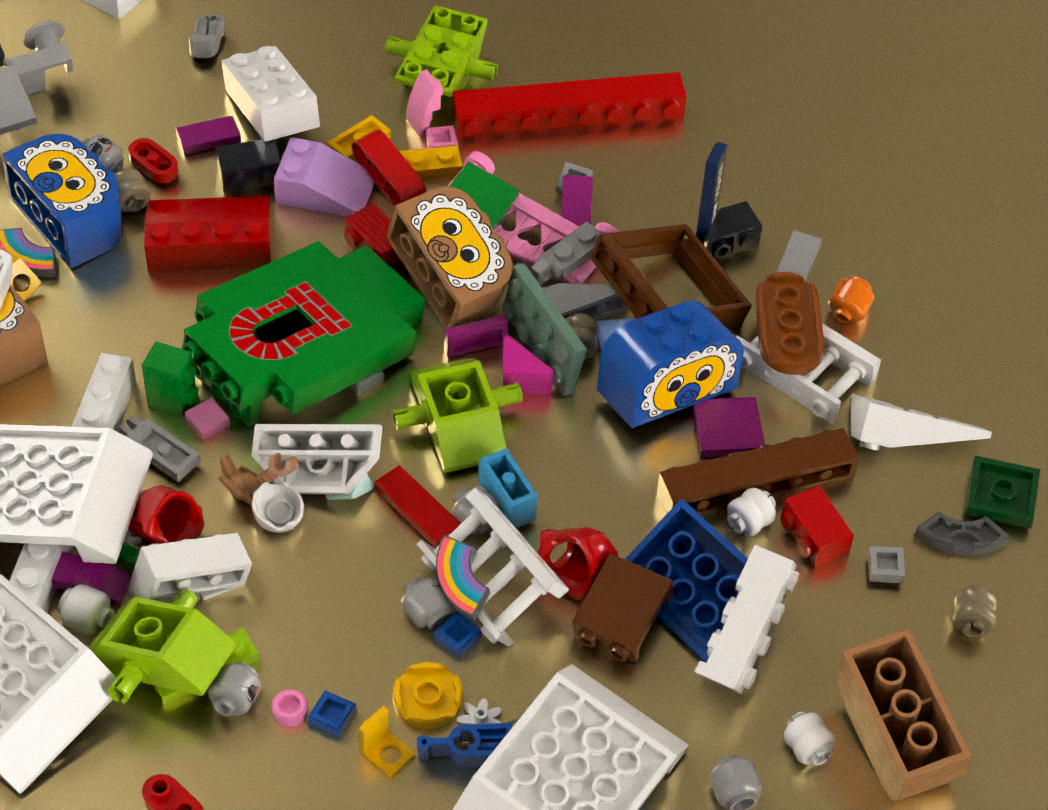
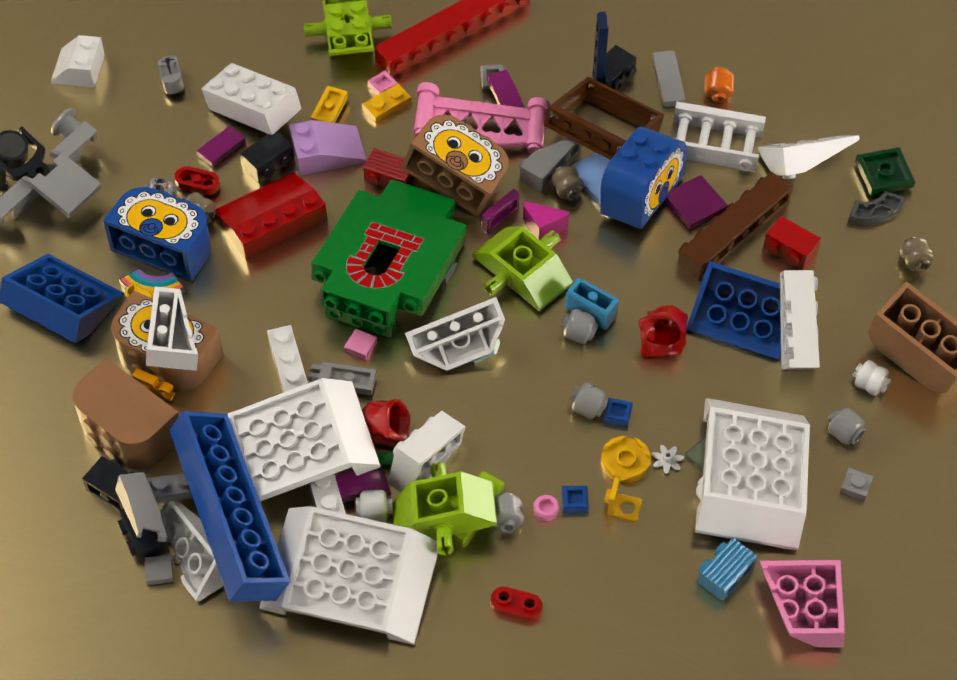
camera: 25 degrees left, 5 degrees up
green brick [141,341,199,416] -> none
medium nougat piece [219,452,297,505] -> none
white hair [252,482,304,533] -> none
red beam [351,129,427,207] -> none
red tile [374,465,461,548] -> none
bright pink slope [406,69,443,137] -> none
white fence [417,487,569,647] -> none
blue piece [417,723,512,768] -> none
tile [436,535,490,622] -> none
green tile [449,161,520,230] -> none
sand green plate [502,263,587,396] -> none
light grey hinge [531,222,602,286] -> none
reddish brown panel [572,553,674,663] -> none
white piece [727,488,776,536] -> none
dark orange tile [755,272,825,375] -> none
light grey plate [868,546,905,583] -> none

